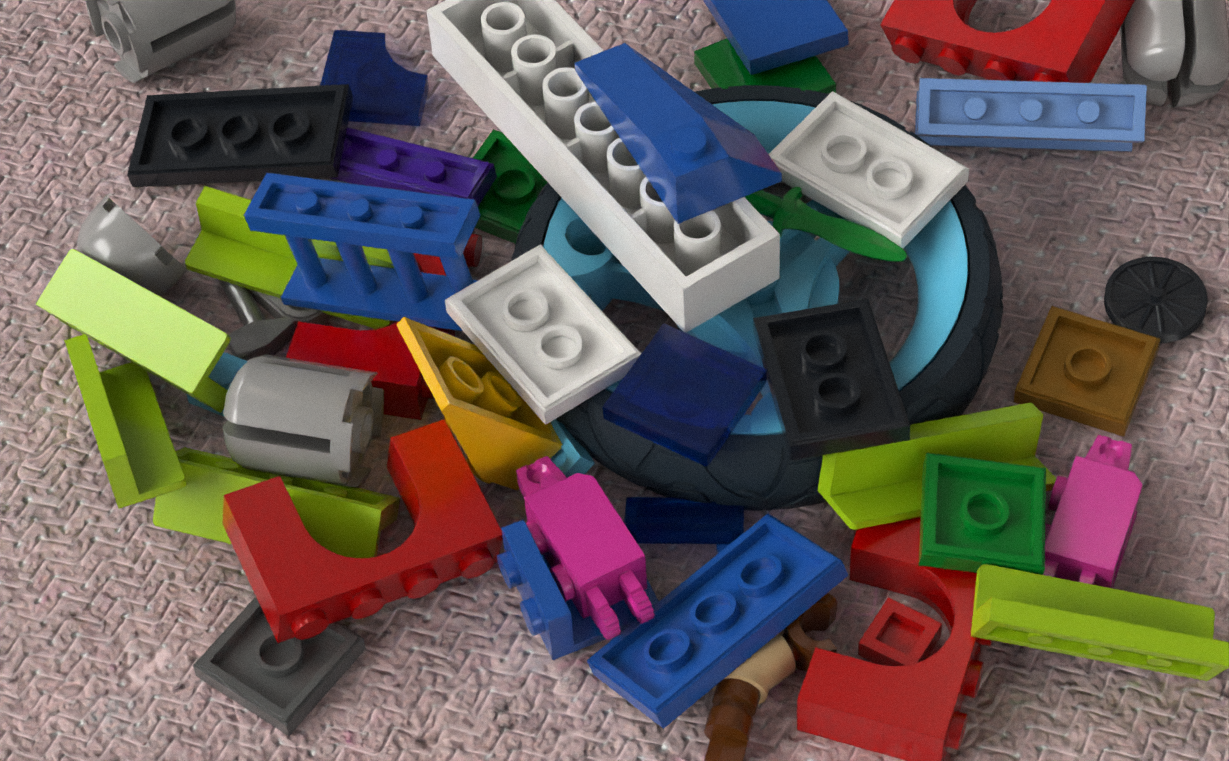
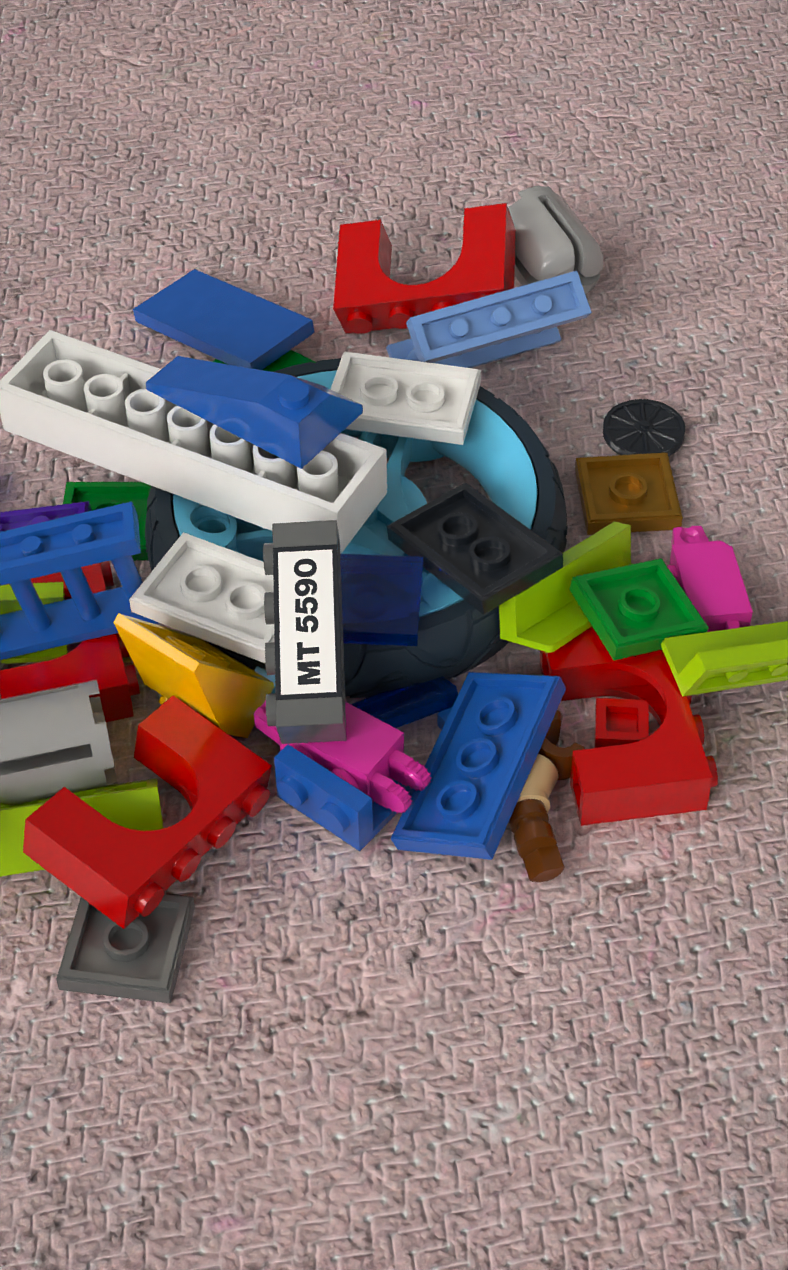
camera: 30 degrees left, 5 degrees down
green sword [745,187,907,262] -> none
none -> brick [263,520,347,744]

